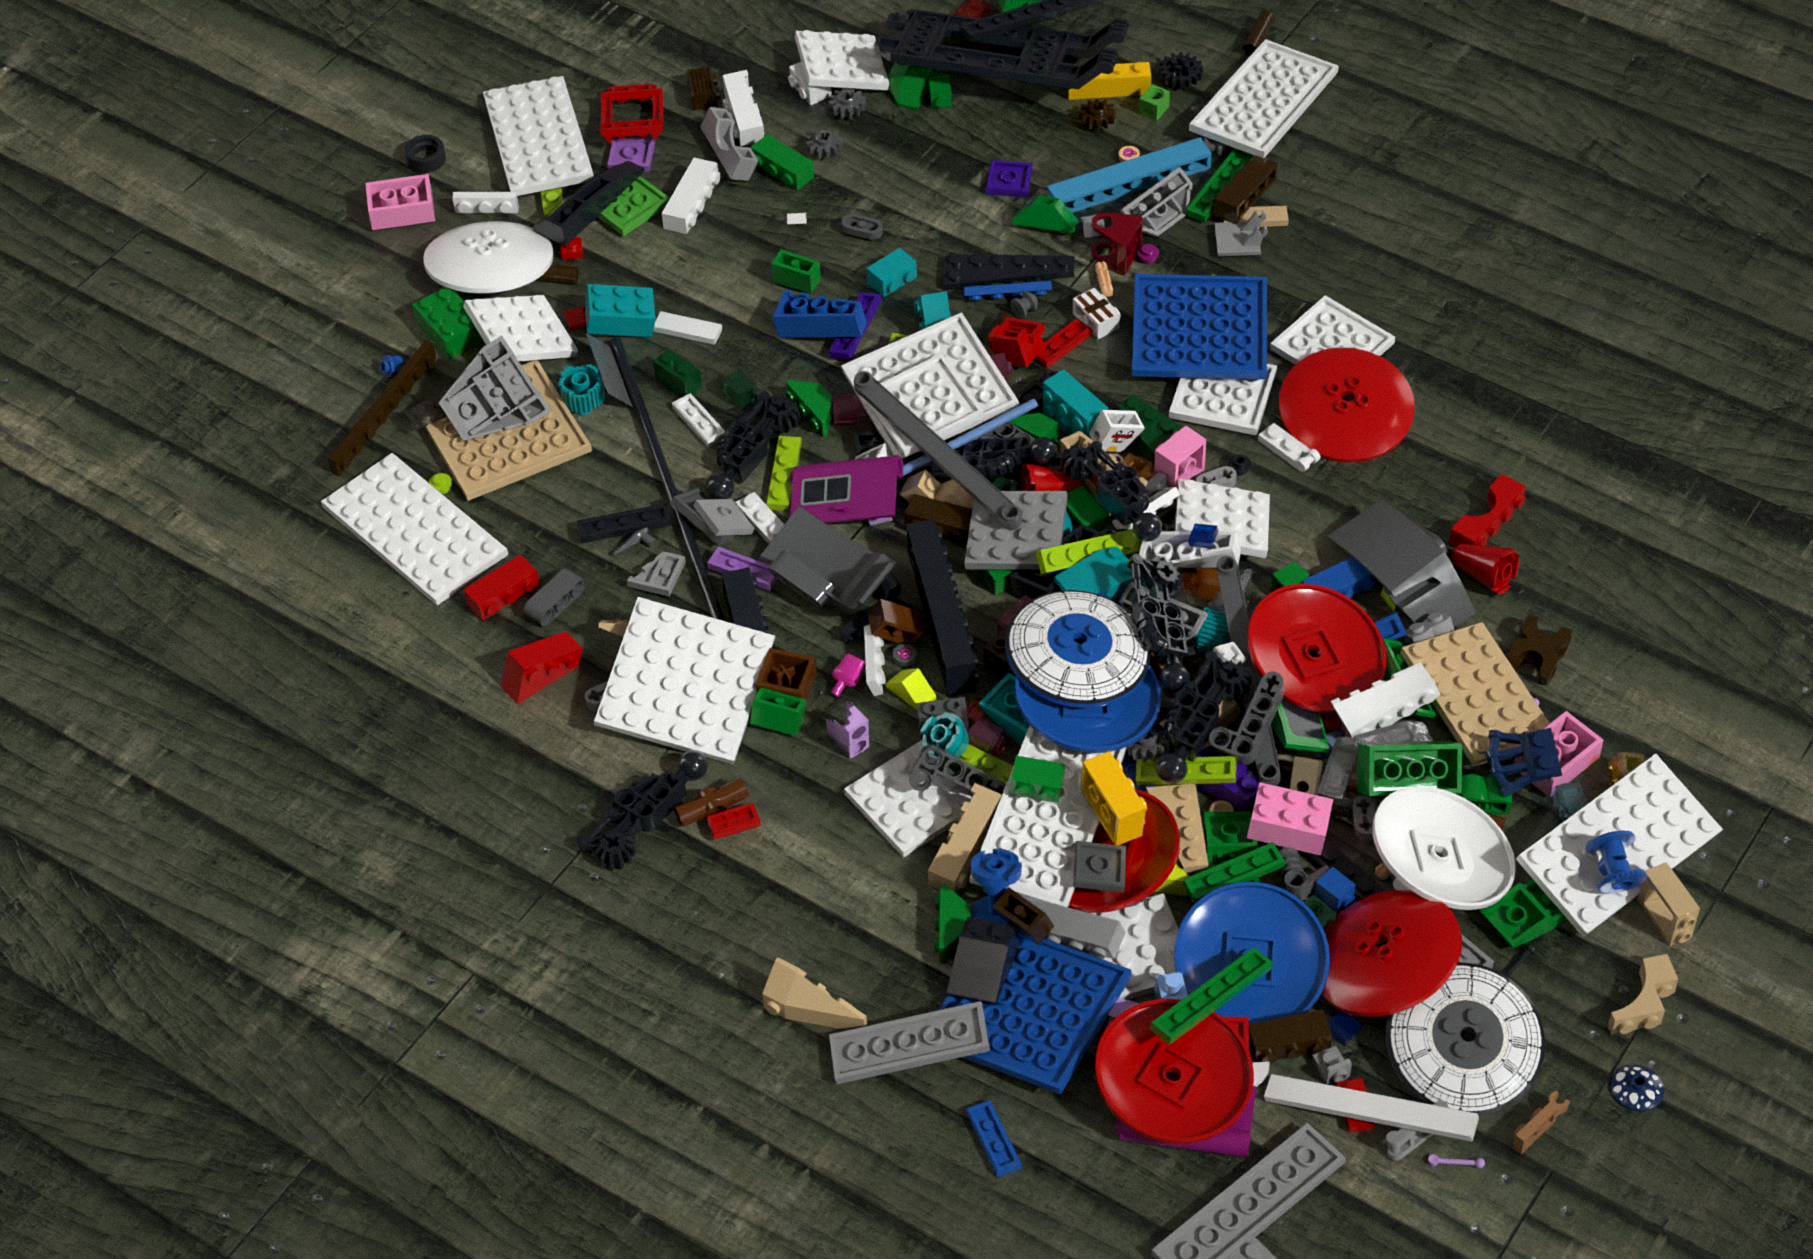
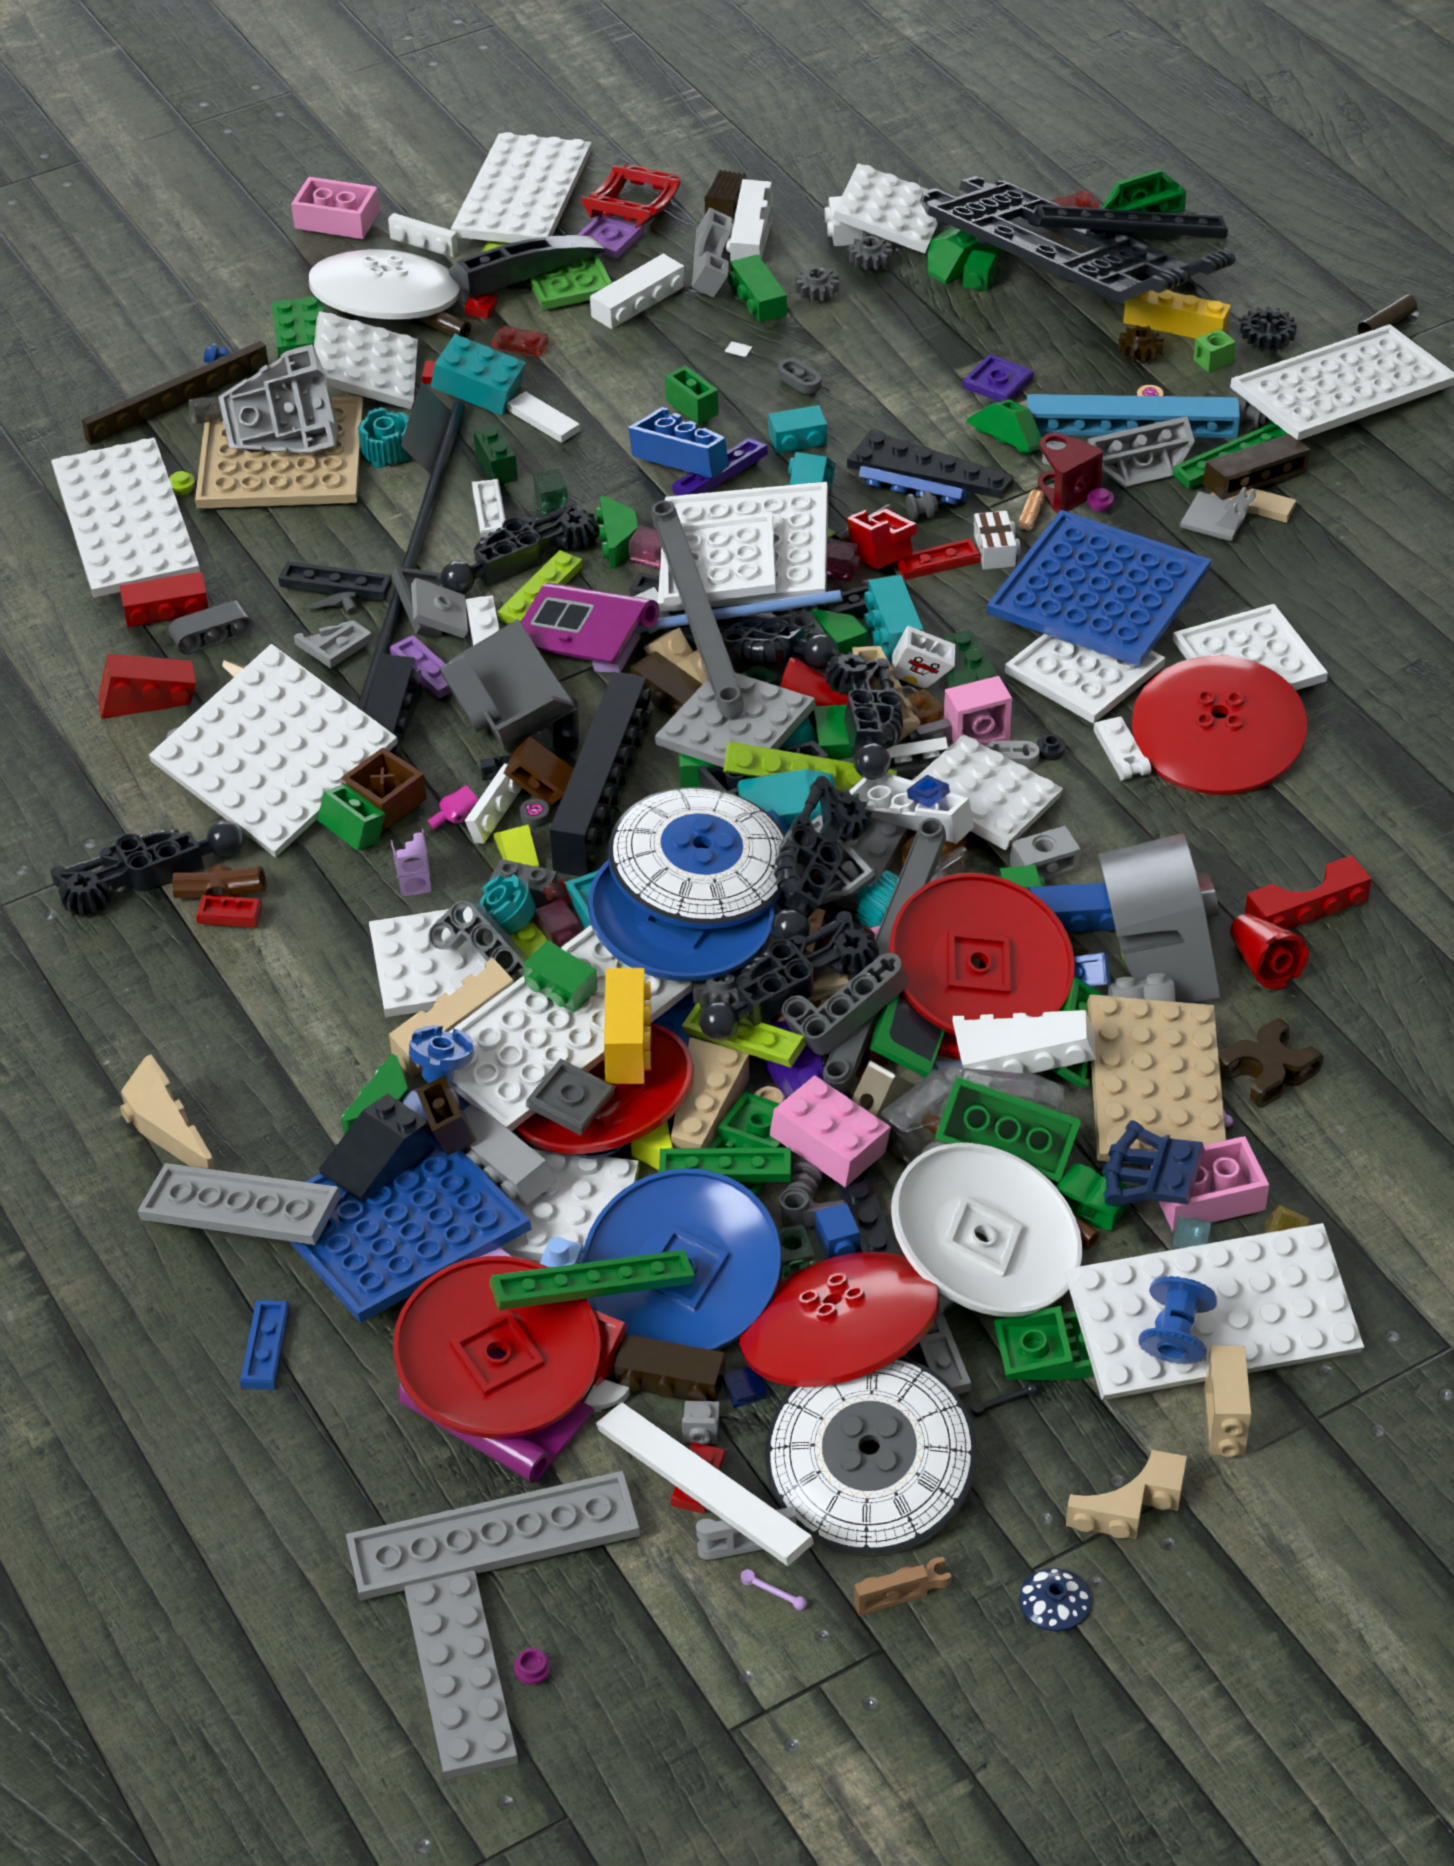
camera: 25 degrees right, 5 degrees down
black tyre [405,135,446,173] -> none
white tile [1213,642,1247,665] -> none
none -> clear red plate [492,326,549,357]
none -> light grey brick [1010,826,1081,880]

